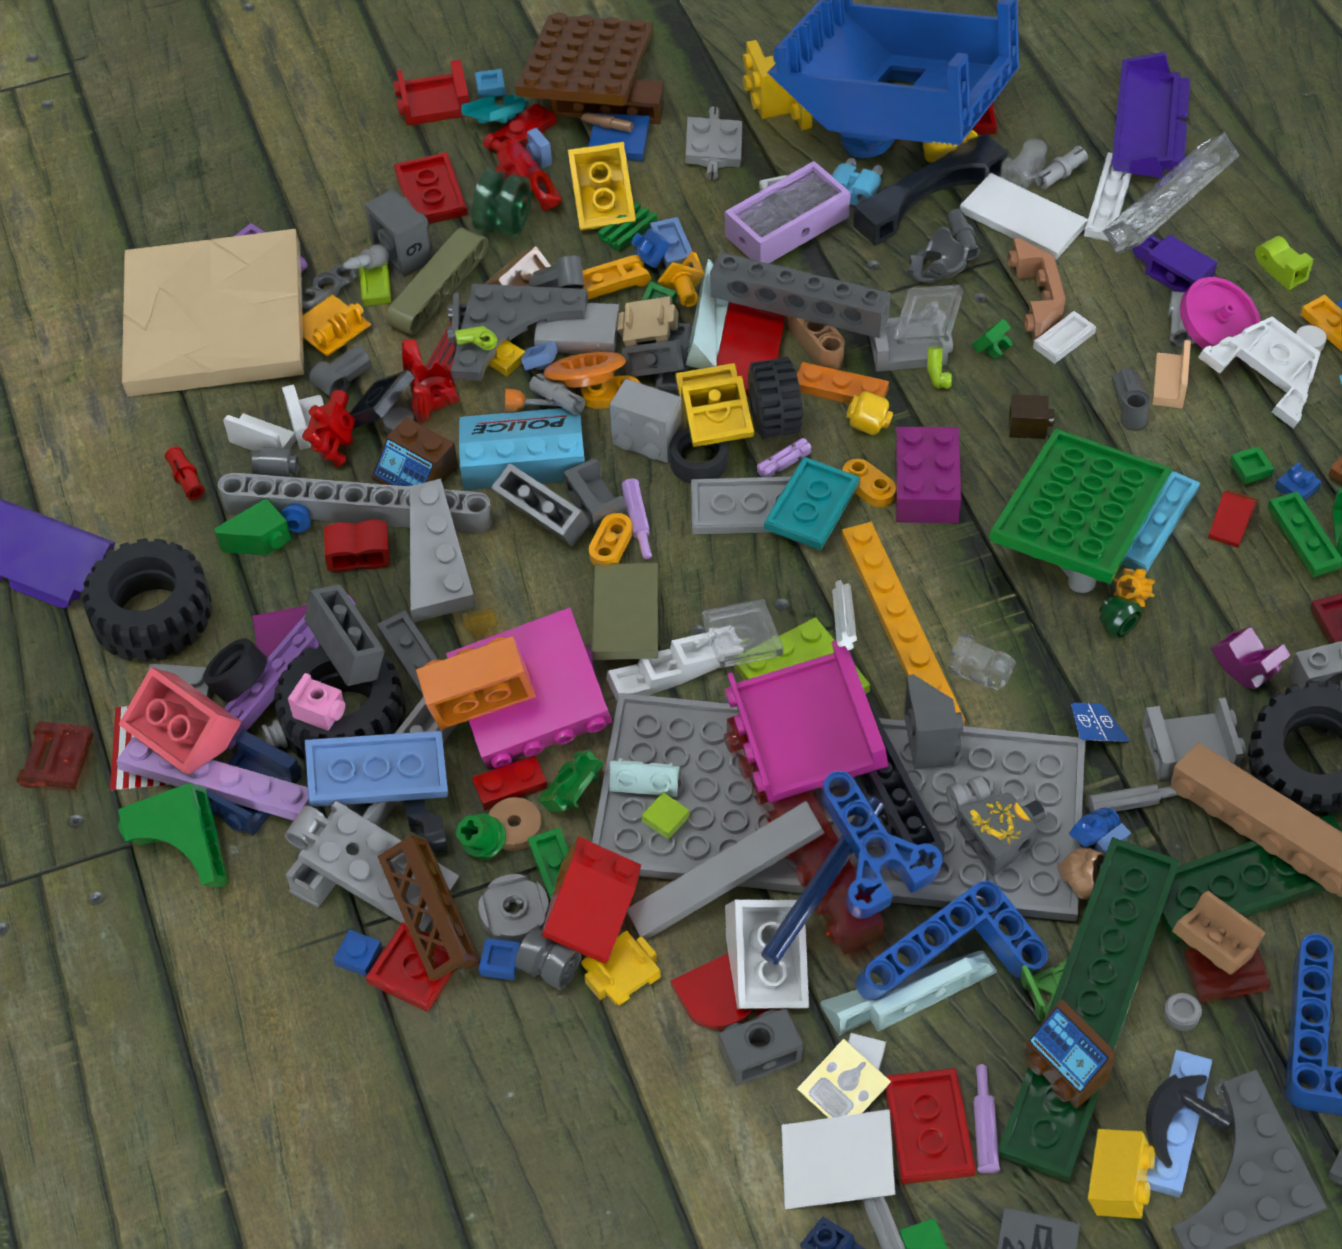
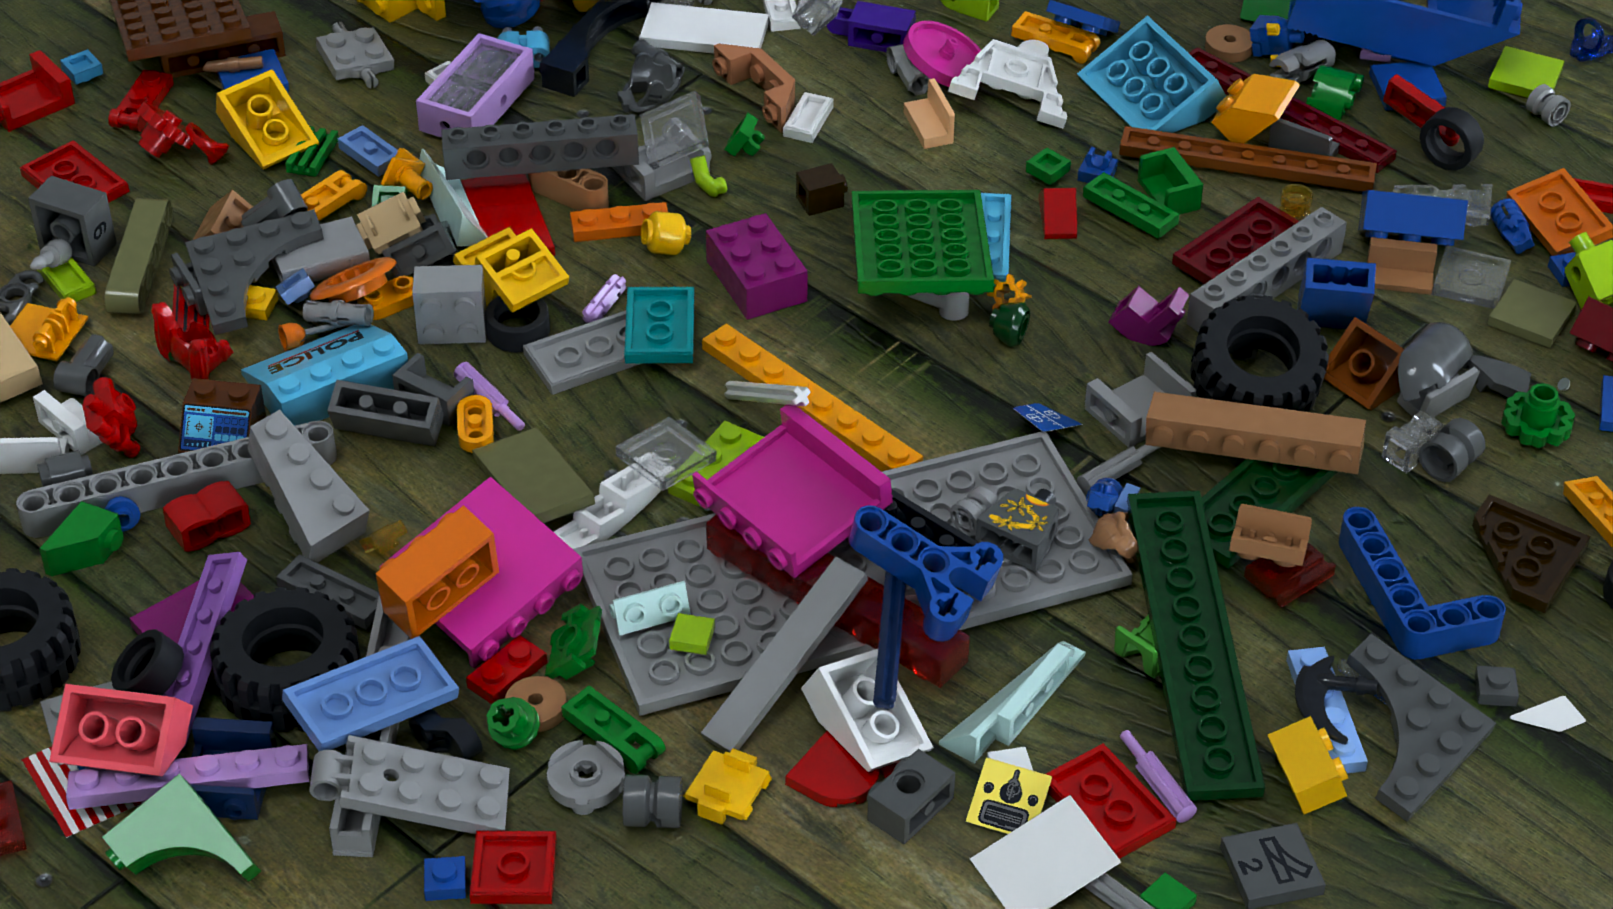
camera: 30 degrees left, 10 degrees down
light grey bush [261,720,288,749] -> none
bright pink brick [288,673,345,731] -> none
dark grey brick [304,585,385,686] -> none
black plate [349,370,415,428] -> none
reddish brown fence [377,835,480,981] -> none
light grey tile [383,407,414,434] -> none
lime arm [455,326,497,350] -> none
teal piece [461,94,529,123] -> none
clear green wheel [472,169,532,238] -> none
blue plate [479,938,521,981] -> none
medium blue plate [526,128,552,168] -> none
red slope [541,836,641,965] -> none
blue tile [631,228,671,268] -> none
black tyre [748,357,803,438] -> none
light orange plate [842,459,896,507] -> none
blue beam [856,881,1048,1000] -> none
dark grey slope [903,674,964,769] -> none
clear leg [948,632,1016,689] -> none
slope [1024,999,1116,1109] -> none
dark grey piece [1112,368,1150,430] -> none
light grey tile [1163,993,1202,1031] -> none

